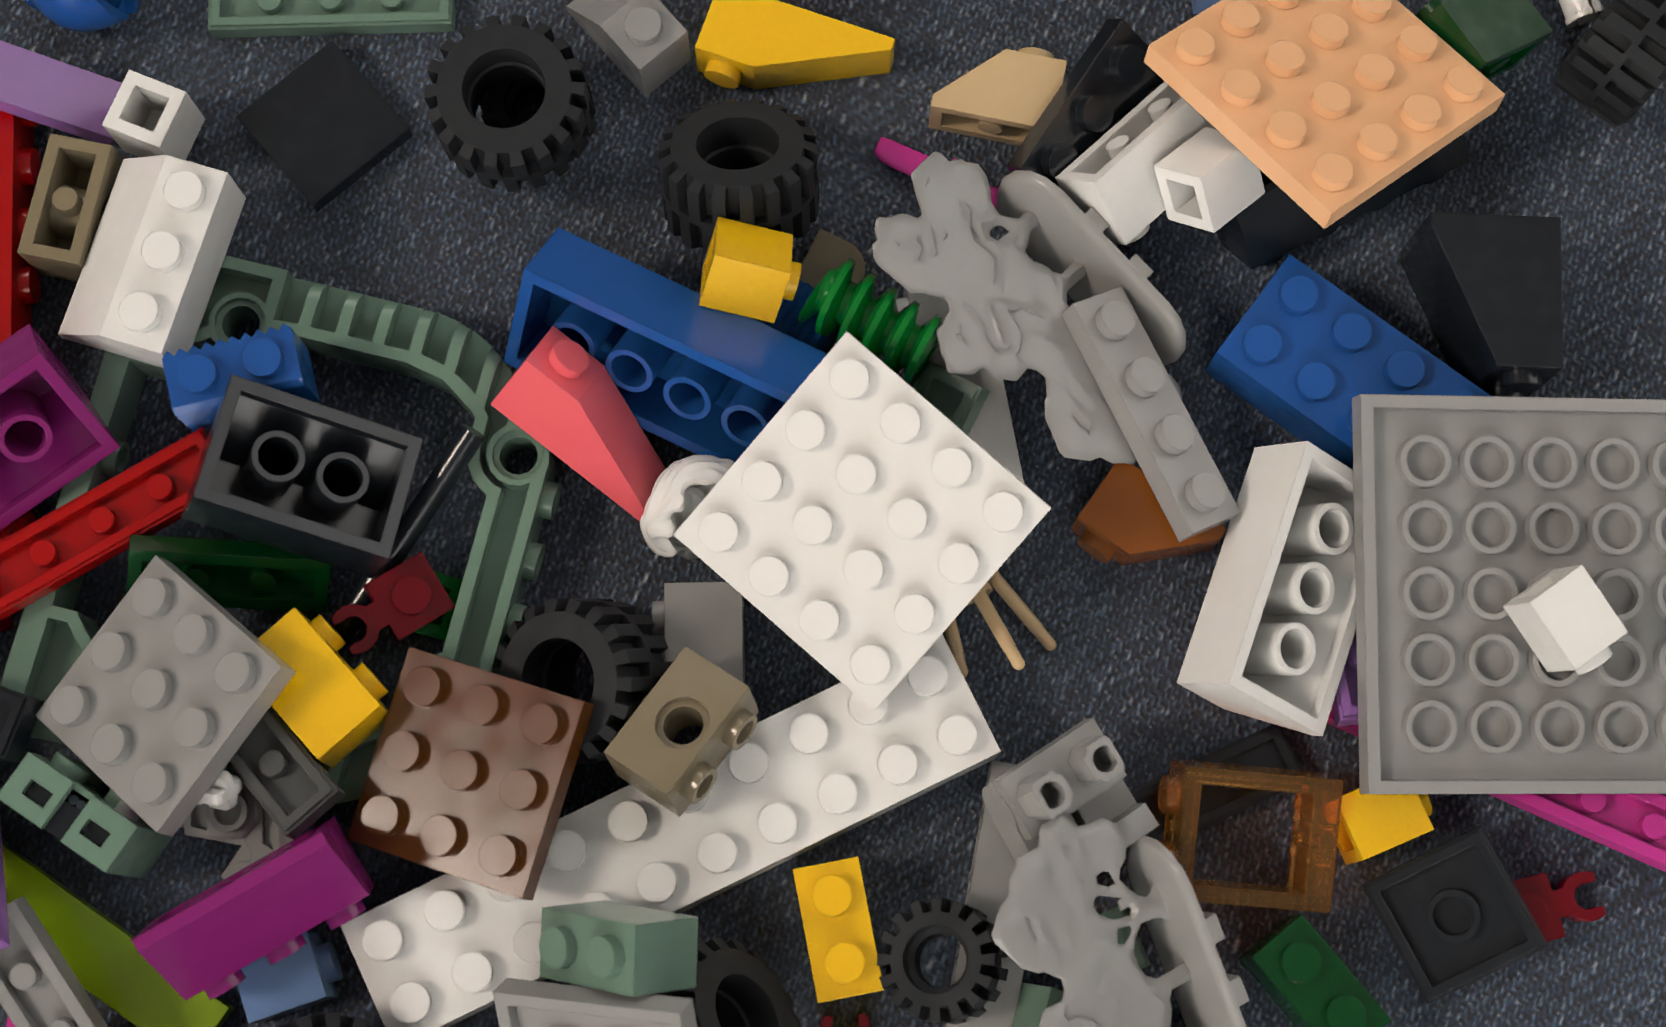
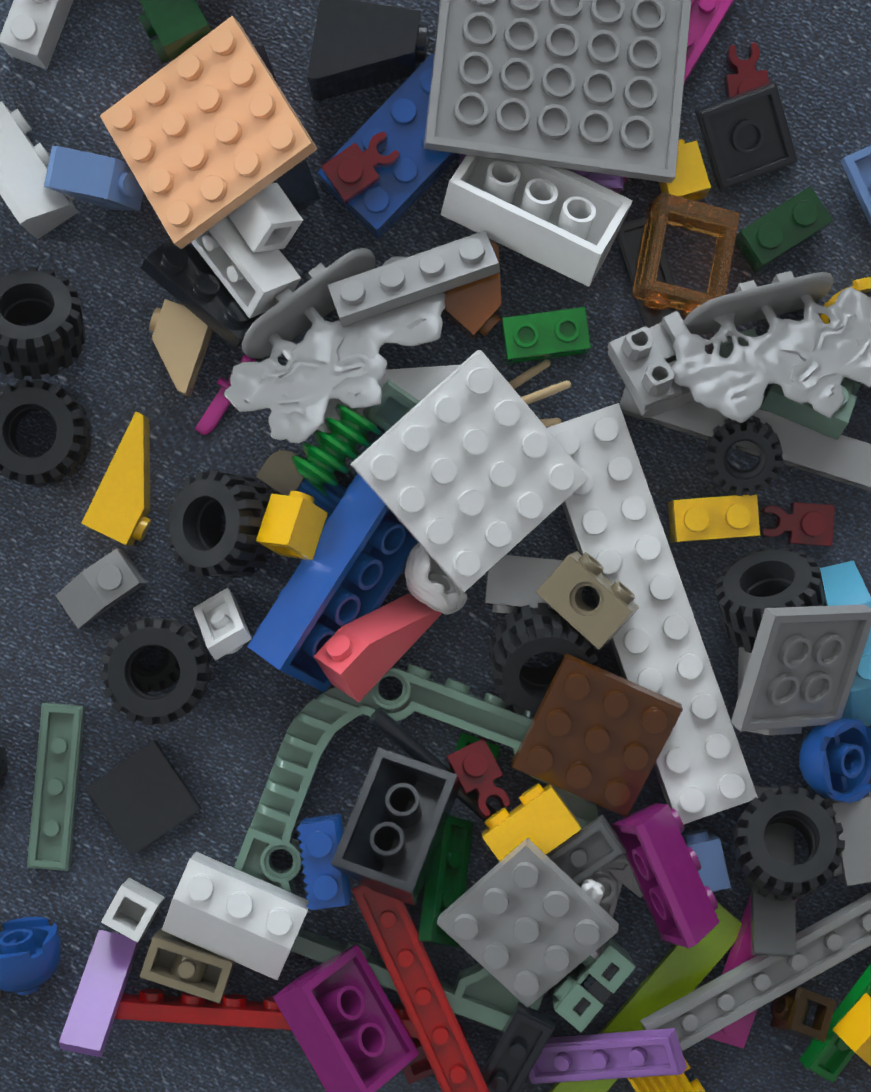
camera: 80 degrees left, 10 degrees up
sand green brick [539,900,698,997] -> none
white brick [1503,565,1628,675] -> none
none -> white plate [193,588,252,661]
none -> dark red plate [321,132,400,204]
none -> green brick [501,307,591,365]

